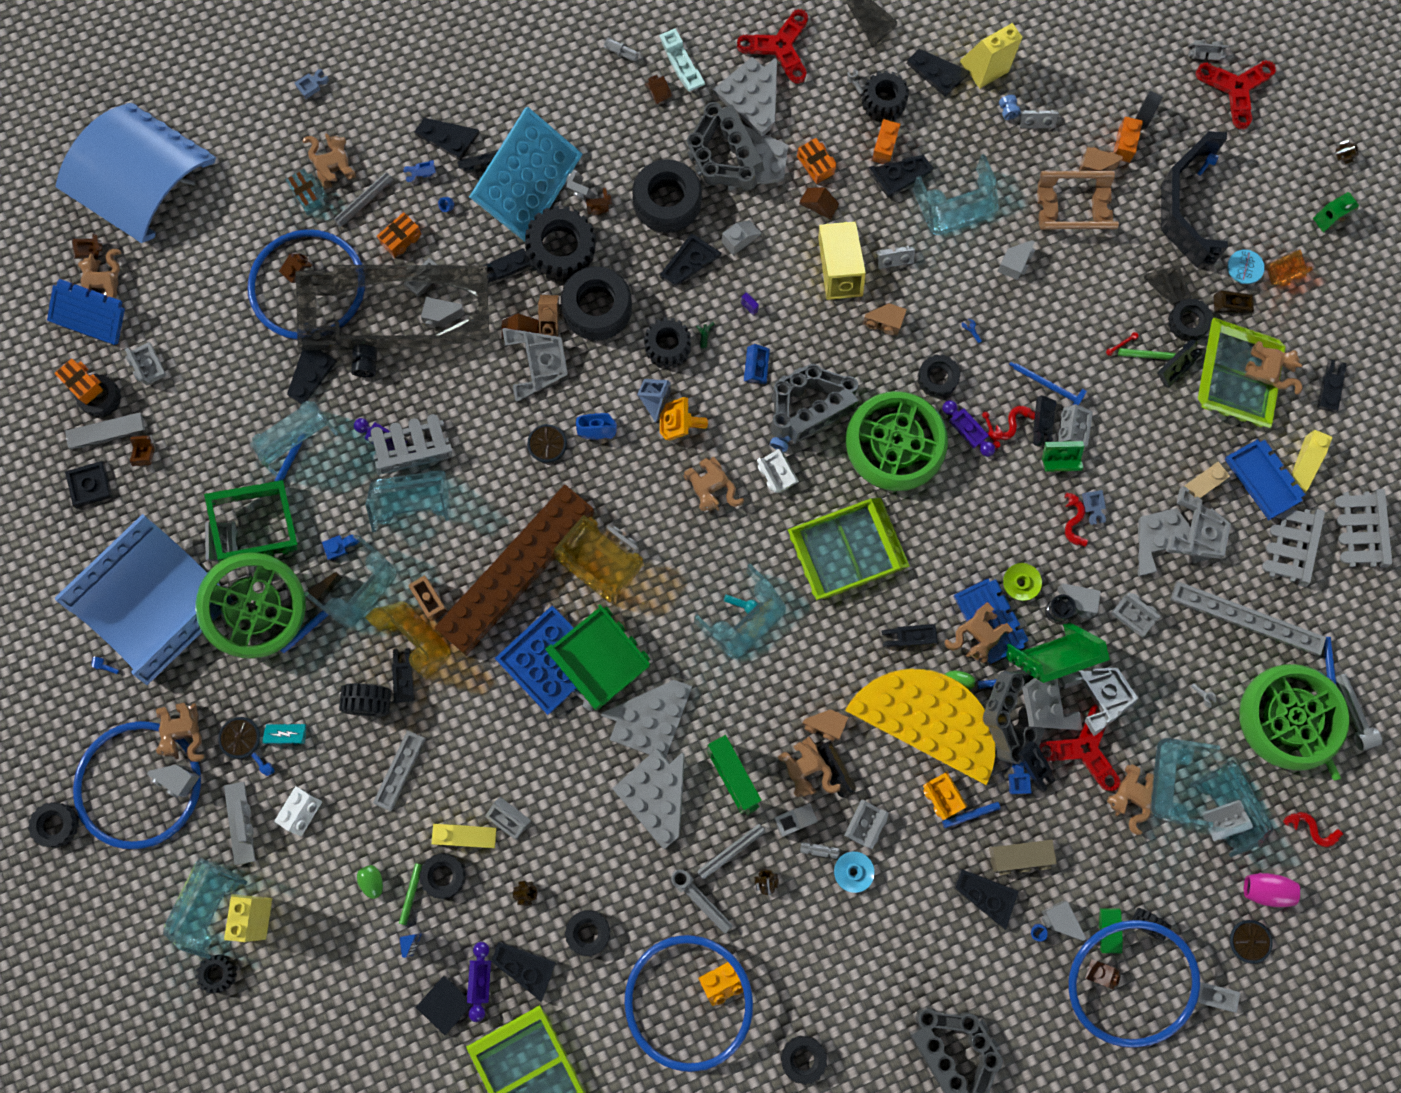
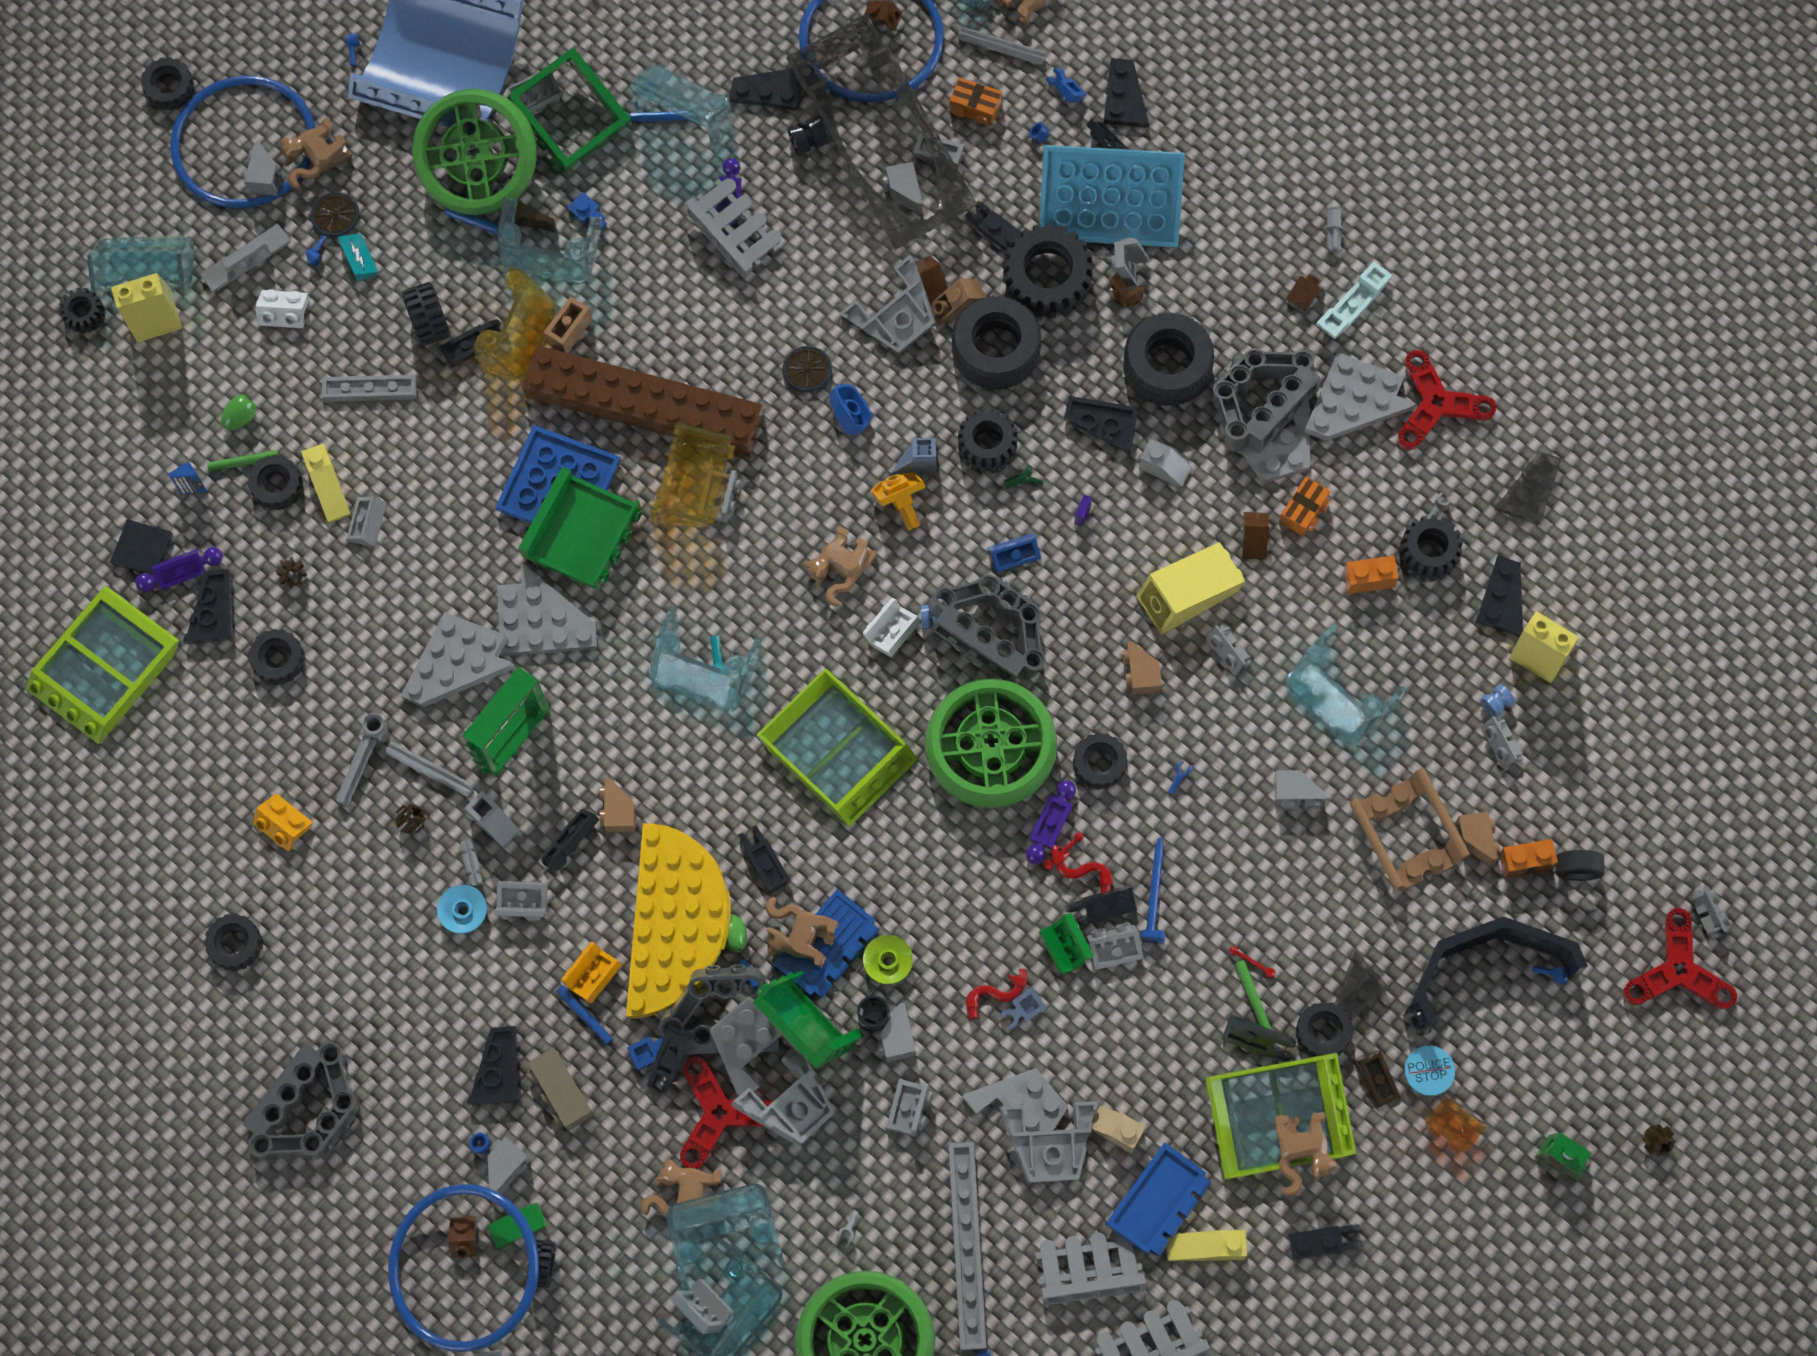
camera: 70 degrees right, 5 degrees down
clear light blue windscreen [365,470,451,532] -> none
blue piece [624,935,753,1072] -> none
medium nougat animal [777,736,841,797] -> none
black wing [868,154,934,198] -> none

